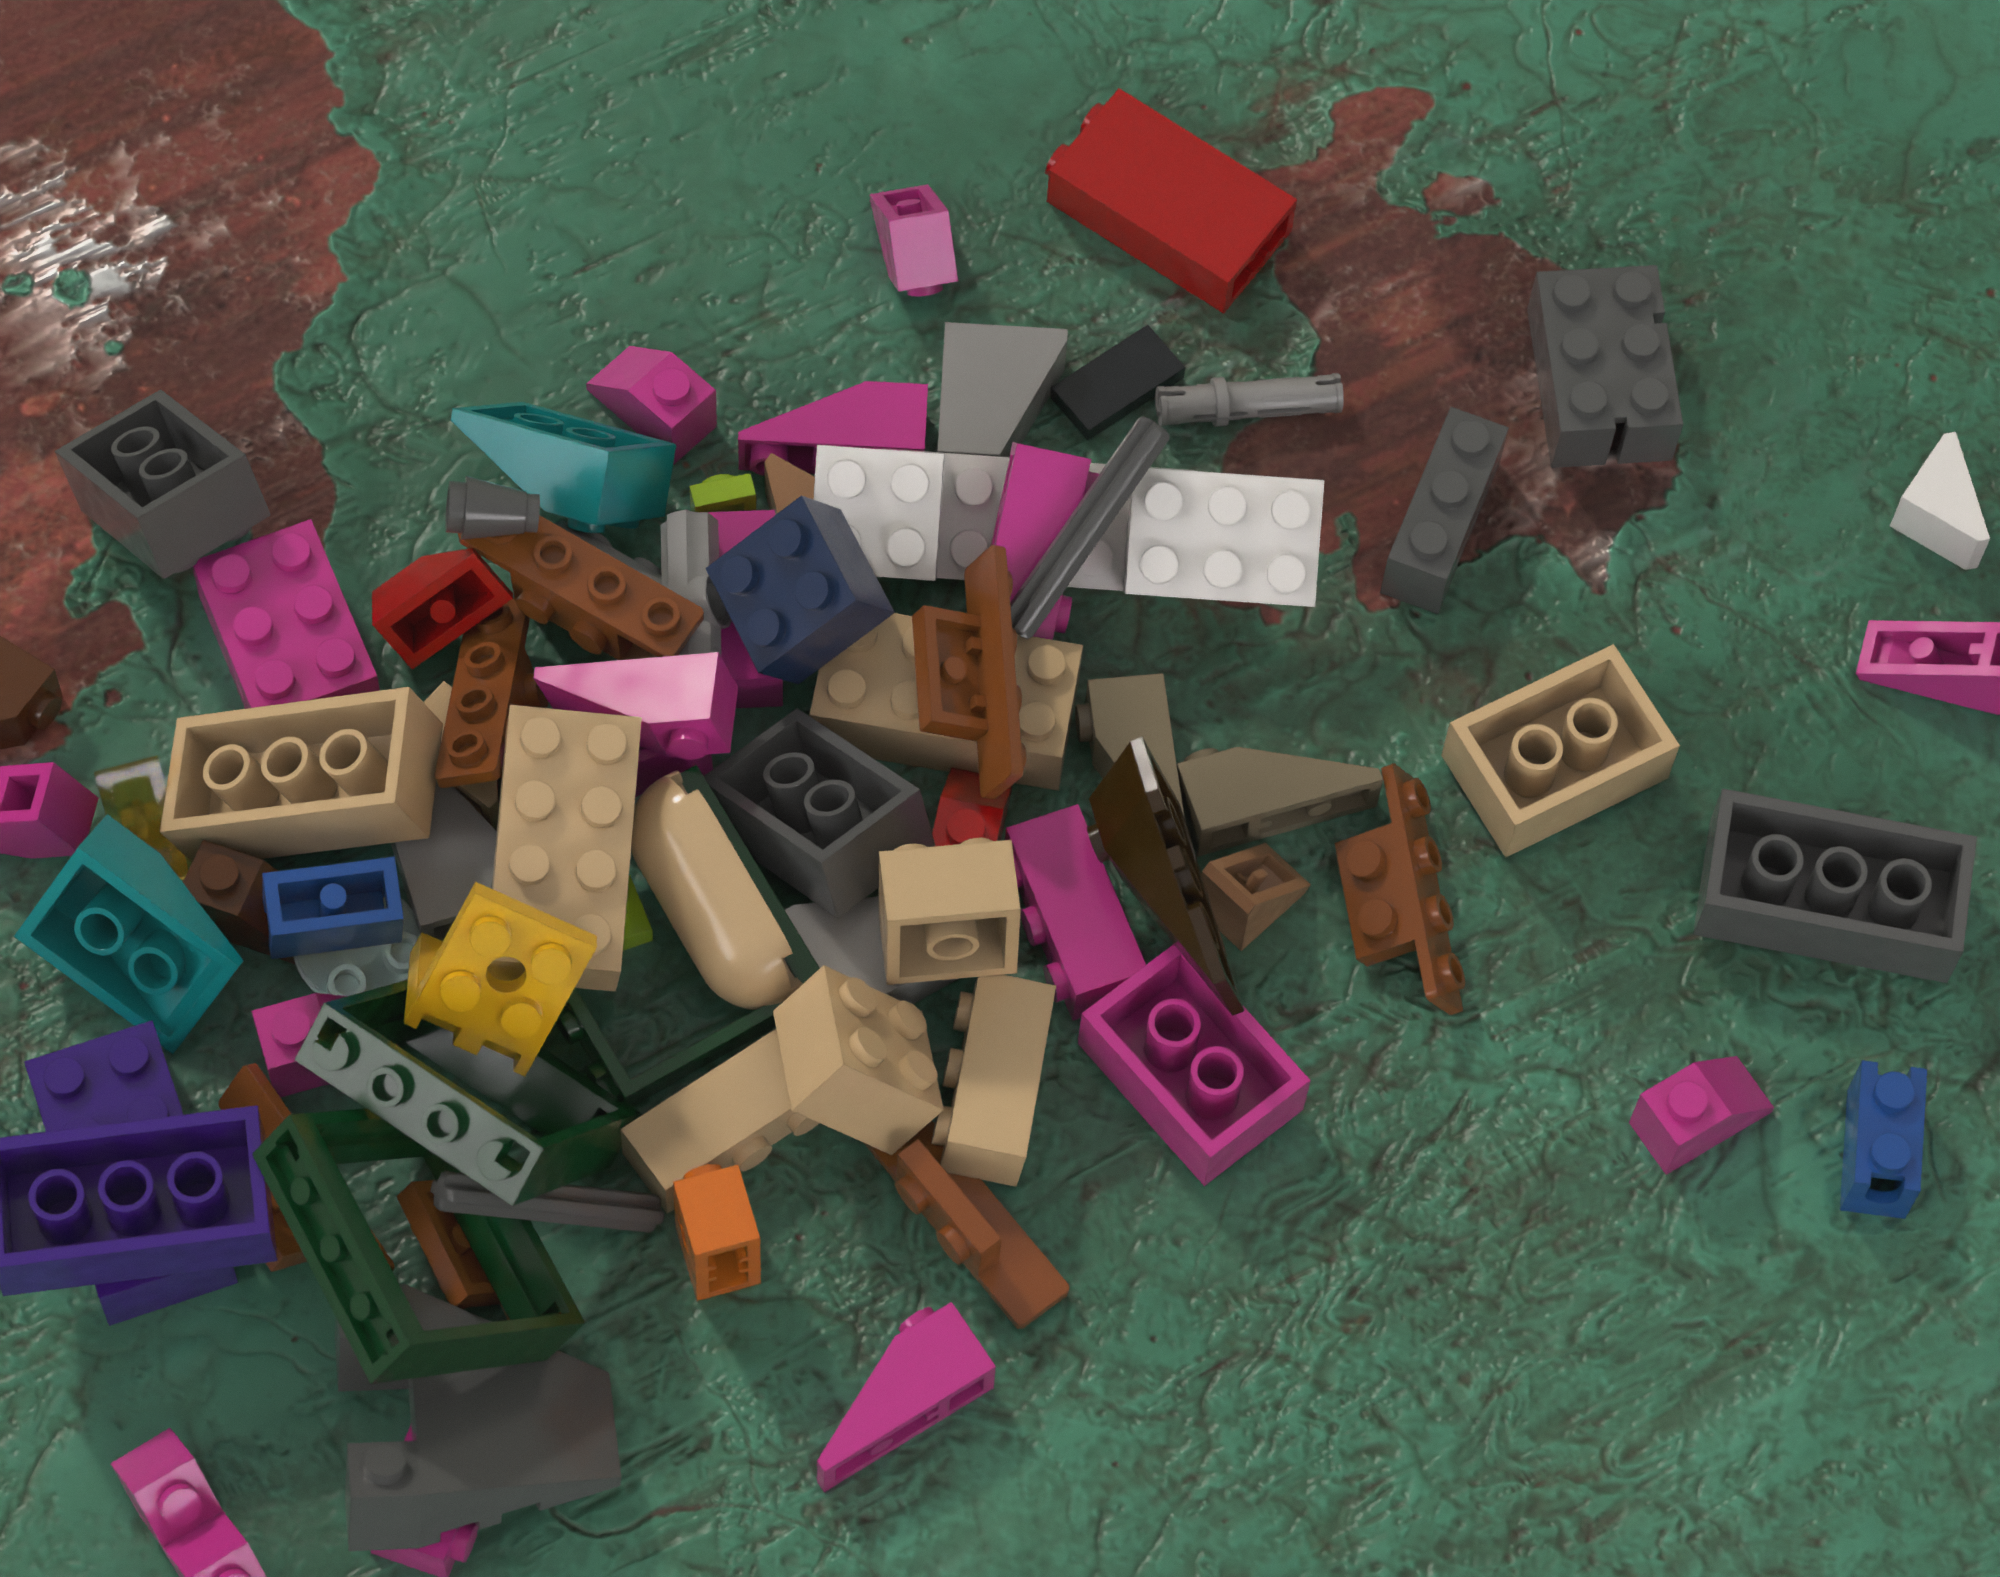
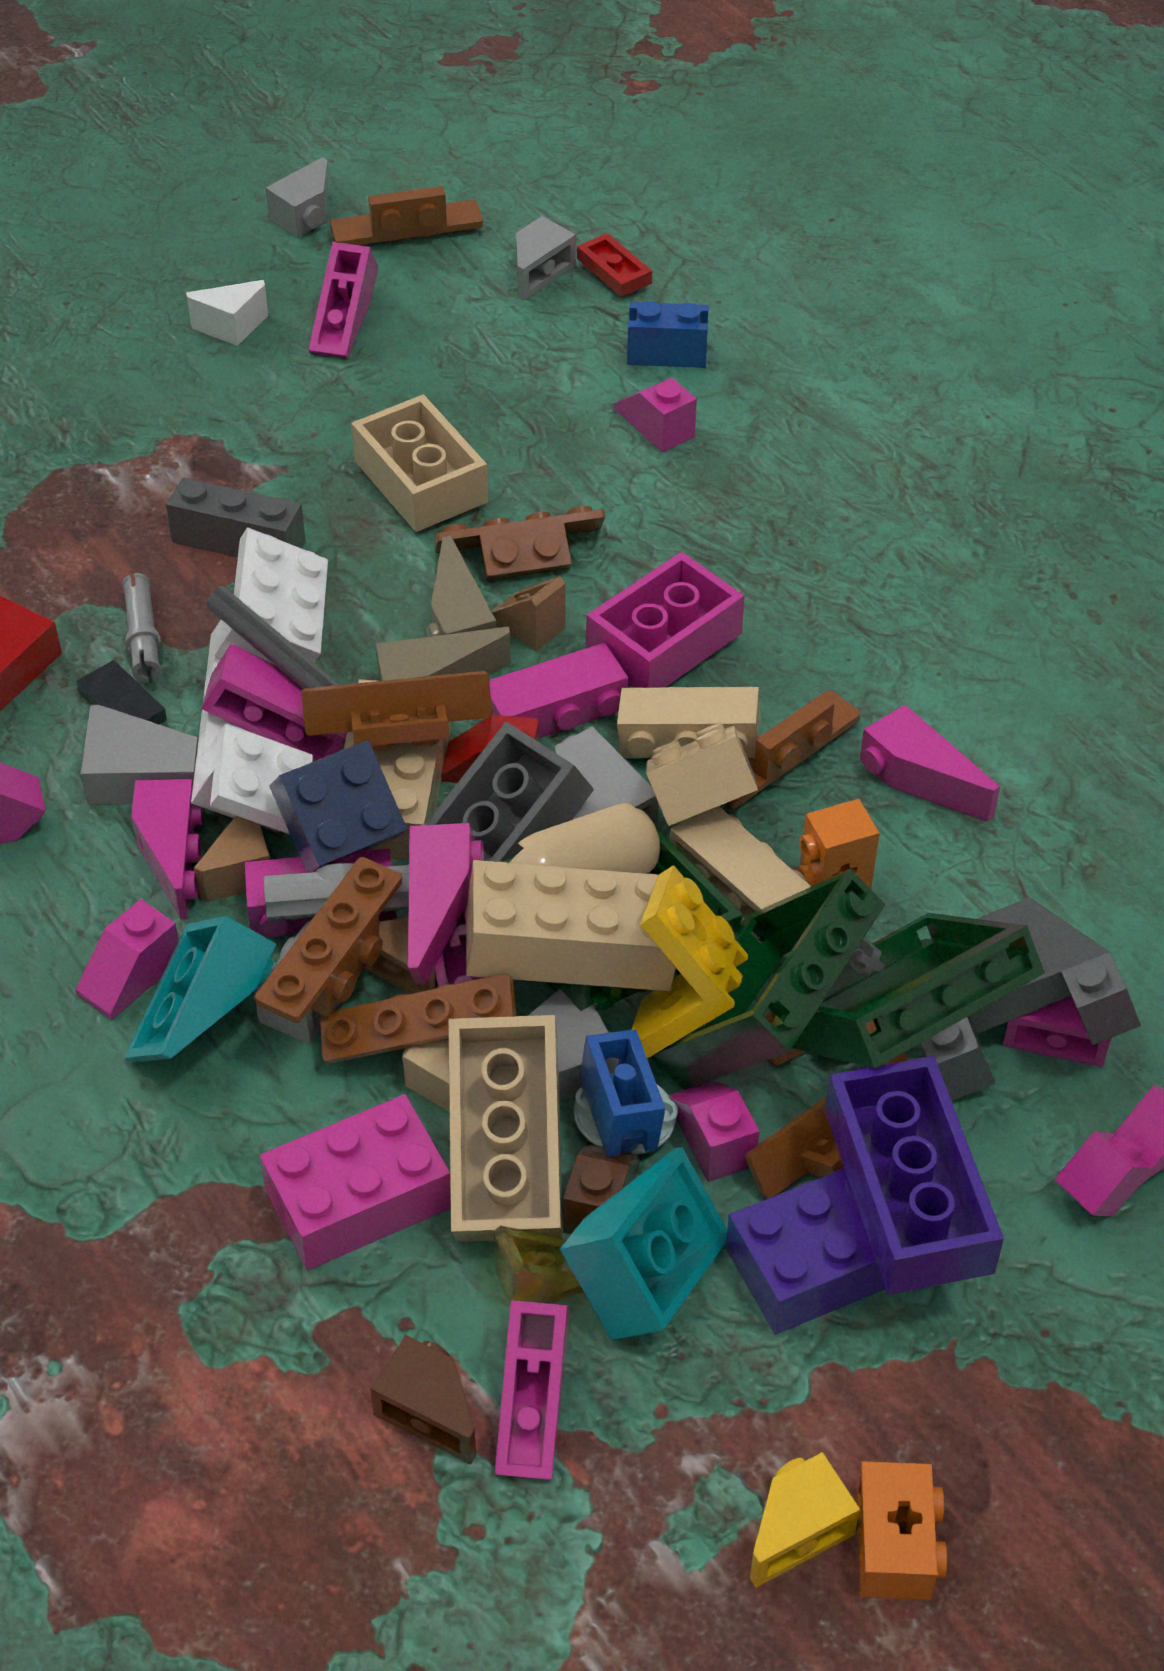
camera: 90 degrees left, 15 degrees down
dark grey brick [55,389,271,579] -> none
red slope [372,548,513,669] -> none
dark grey cone [445,476,540,540] -> none
lime plate [689,473,756,513] -> none
tan brick [879,838,1021,985] -> none
dark brown wedge [1087,737,1244,1016] -> none
dark grey piece [1527,265,1683,468] -> none
dark grey brick [1693,788,1977,983] -> none

